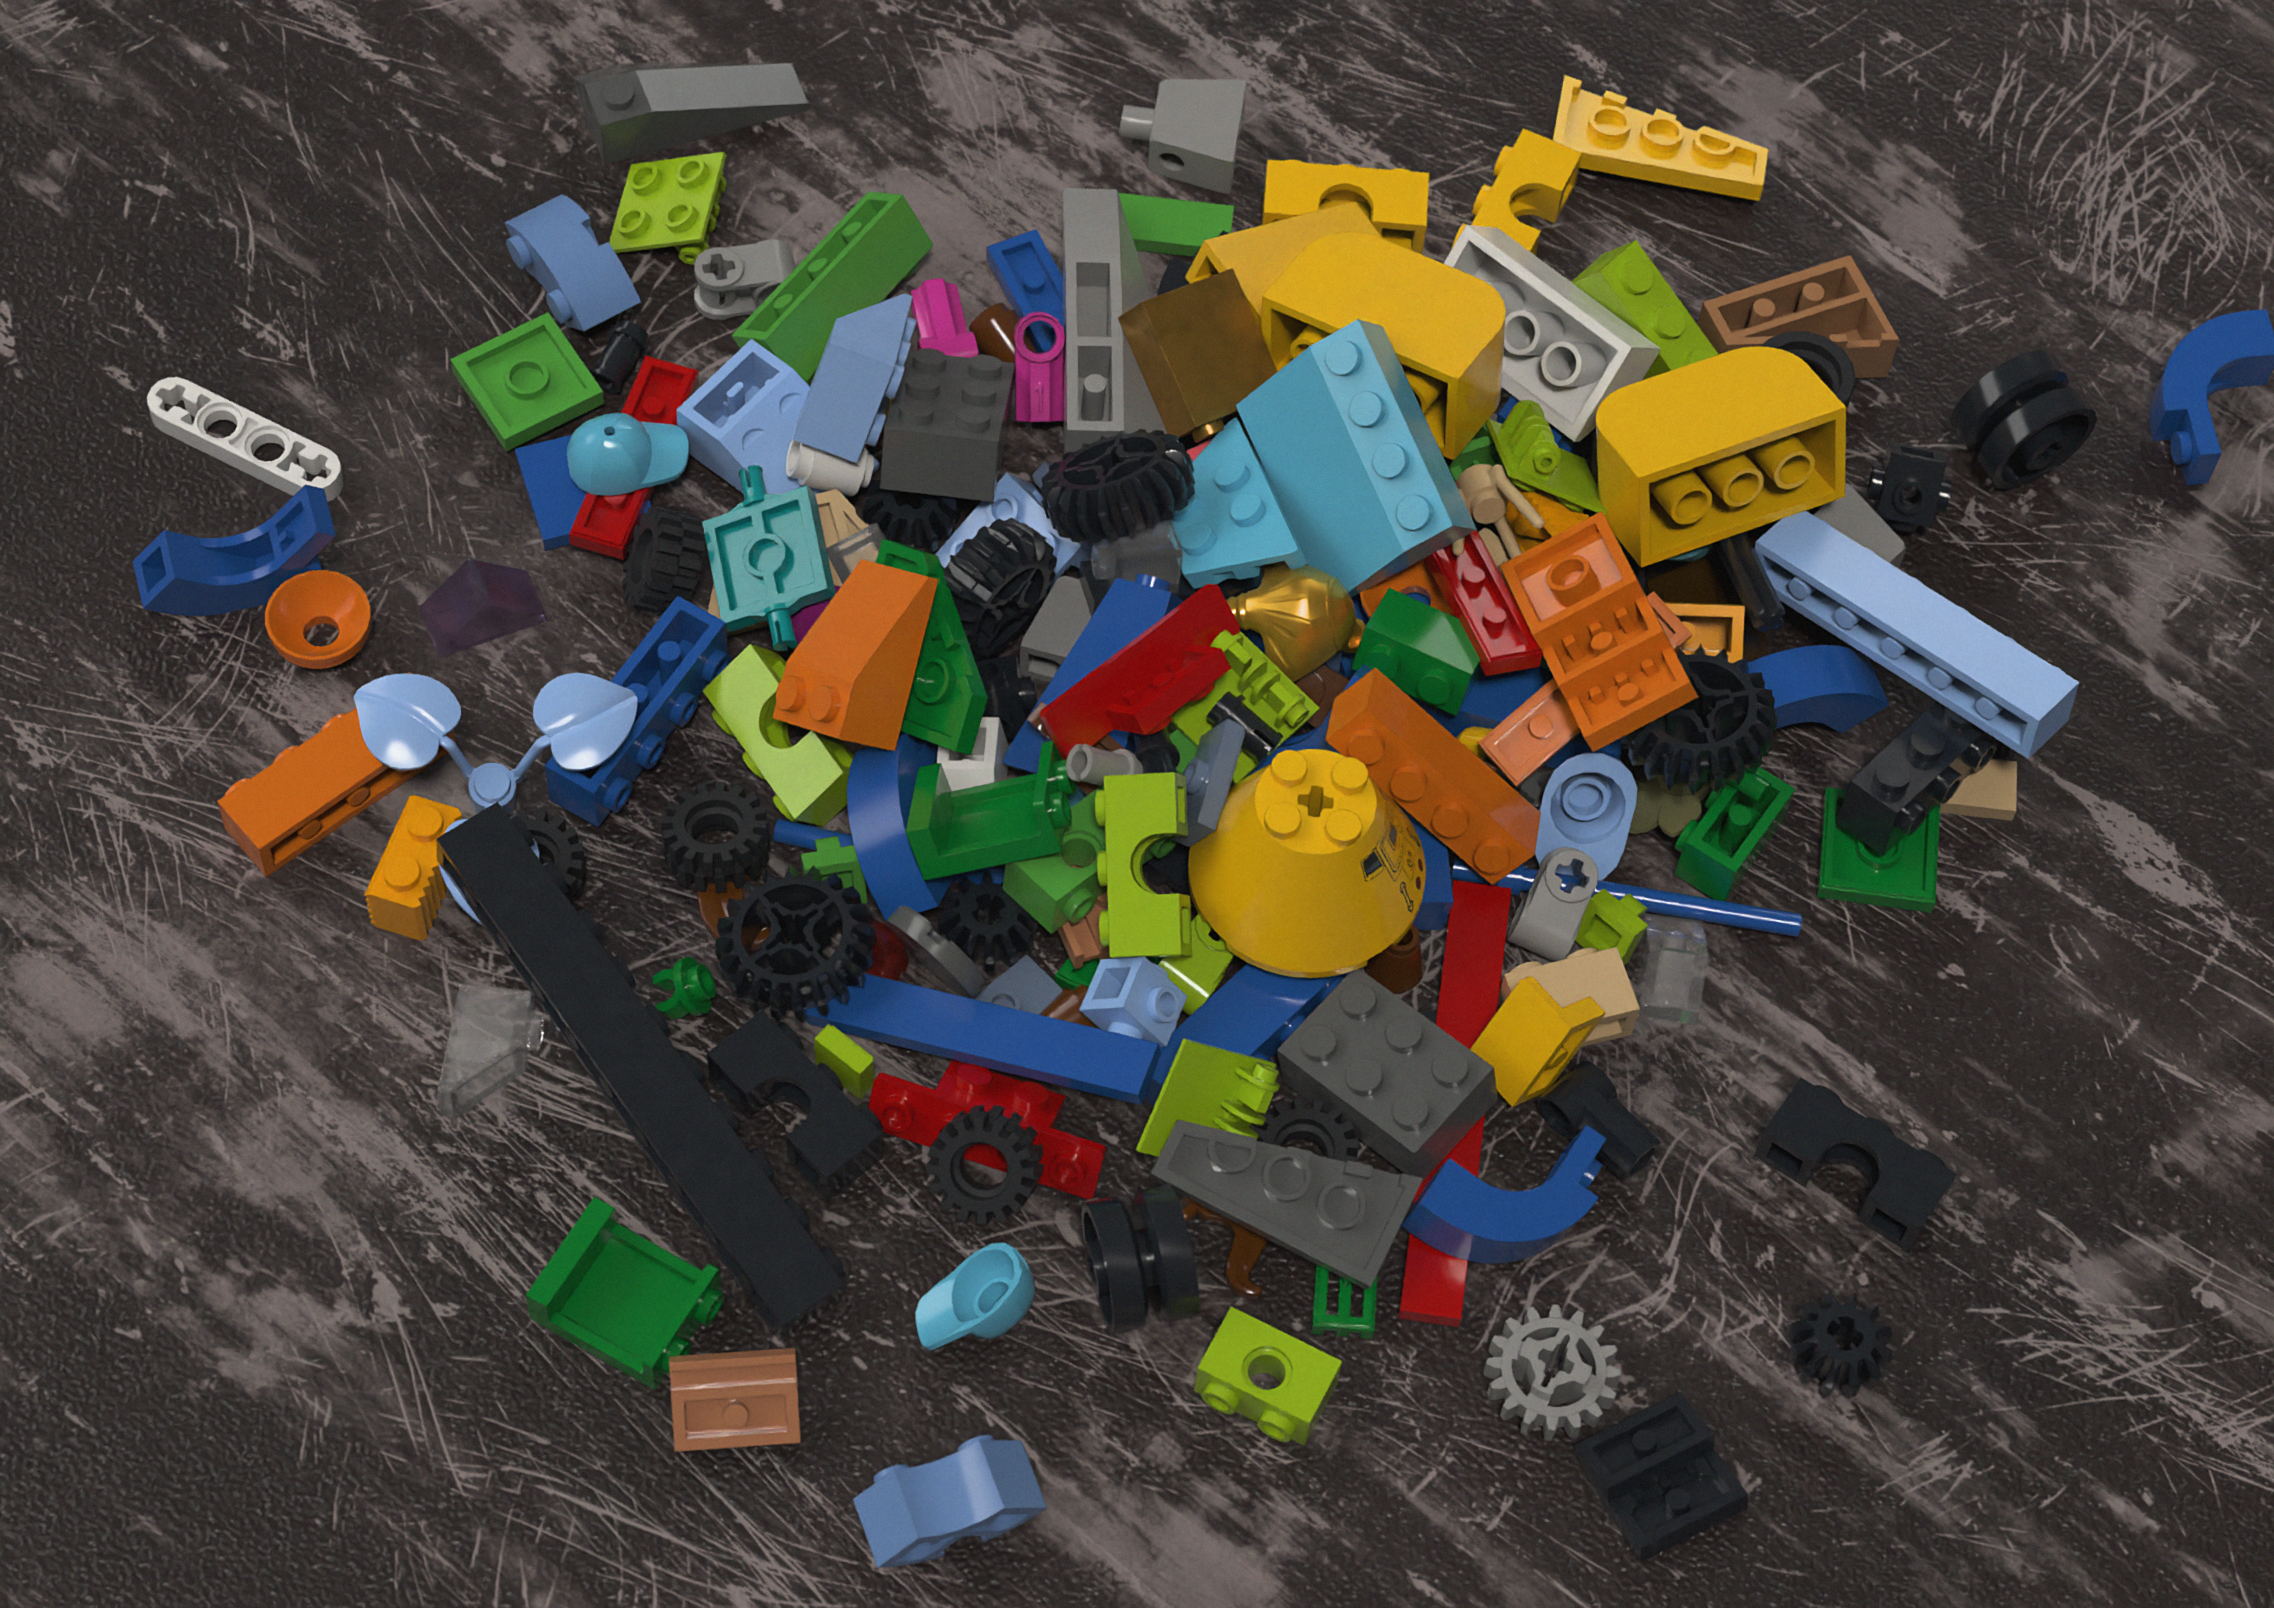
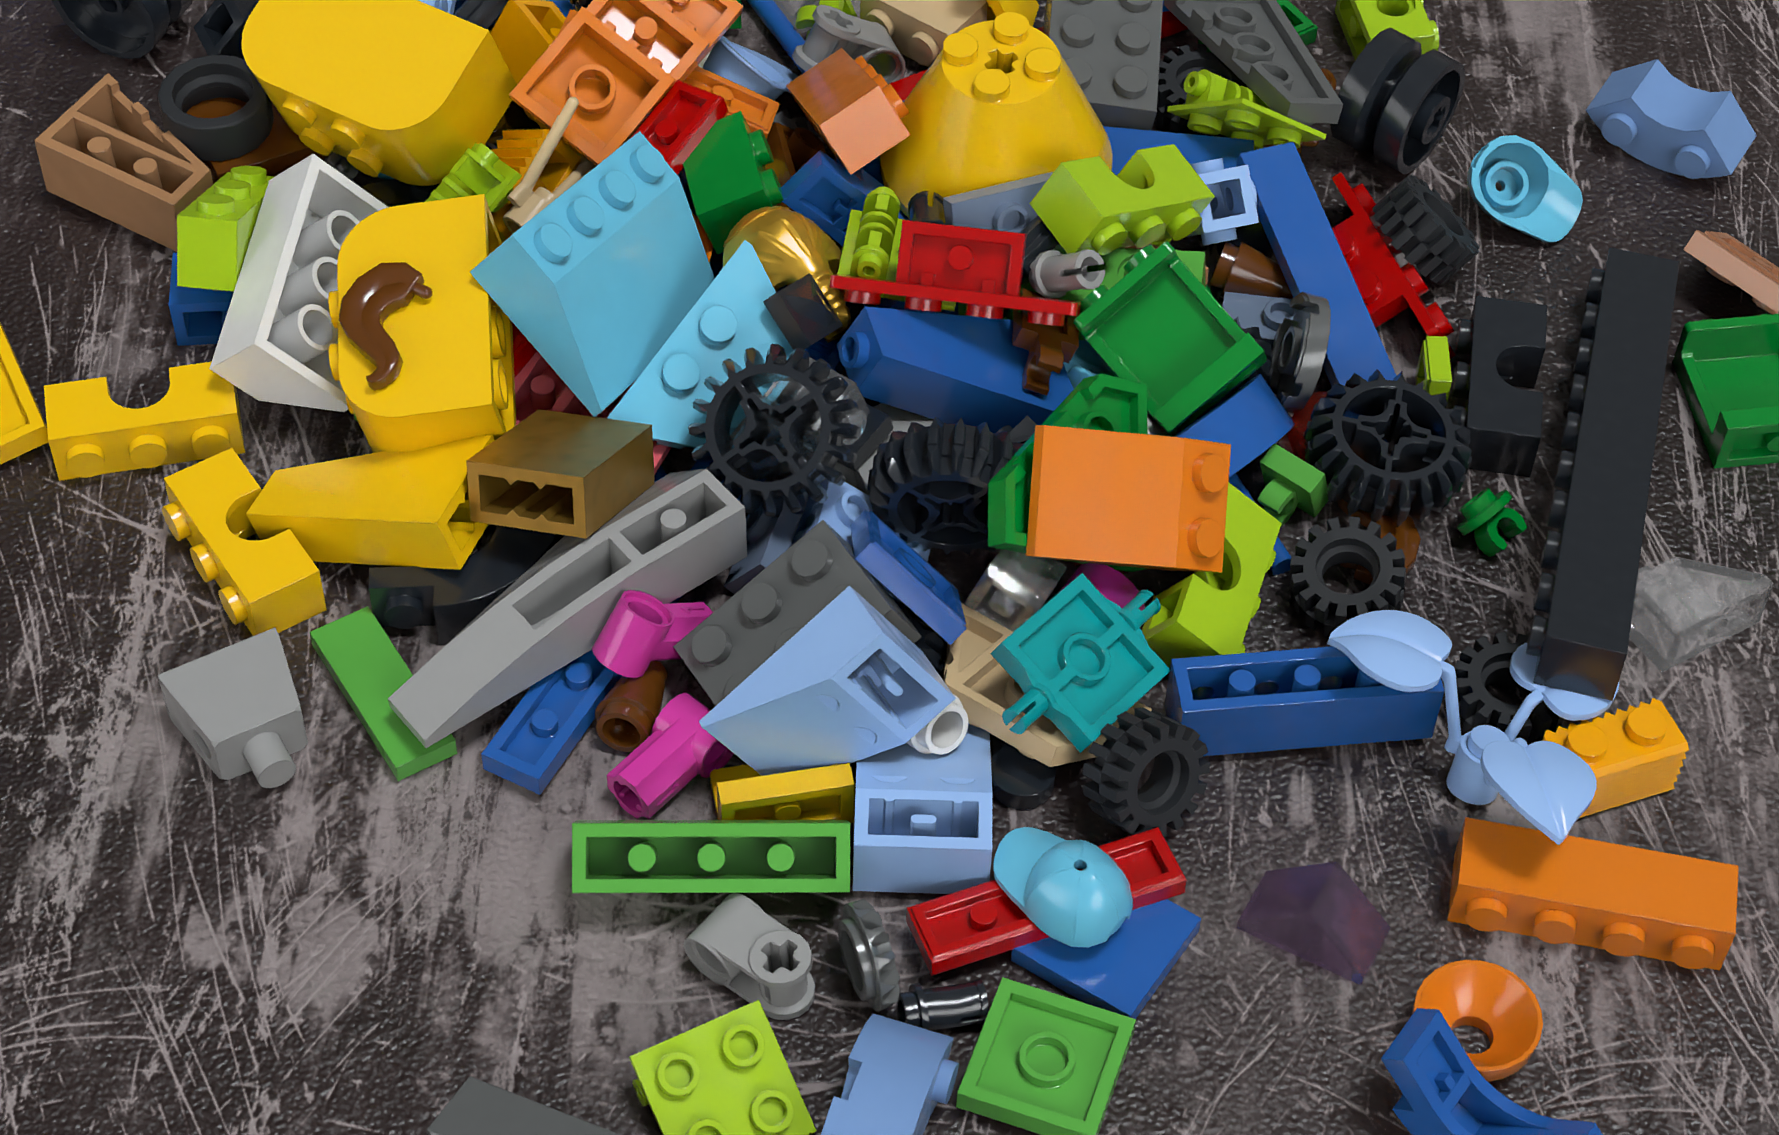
camera: 125 degrees left, 10 degrees down
none -> reddish brown piece [339,262,433,391]
none -> black tile [763,273,843,350]
none -> dark grey gear [838,899,900,1012]
none -> blue tile [850,510,966,645]

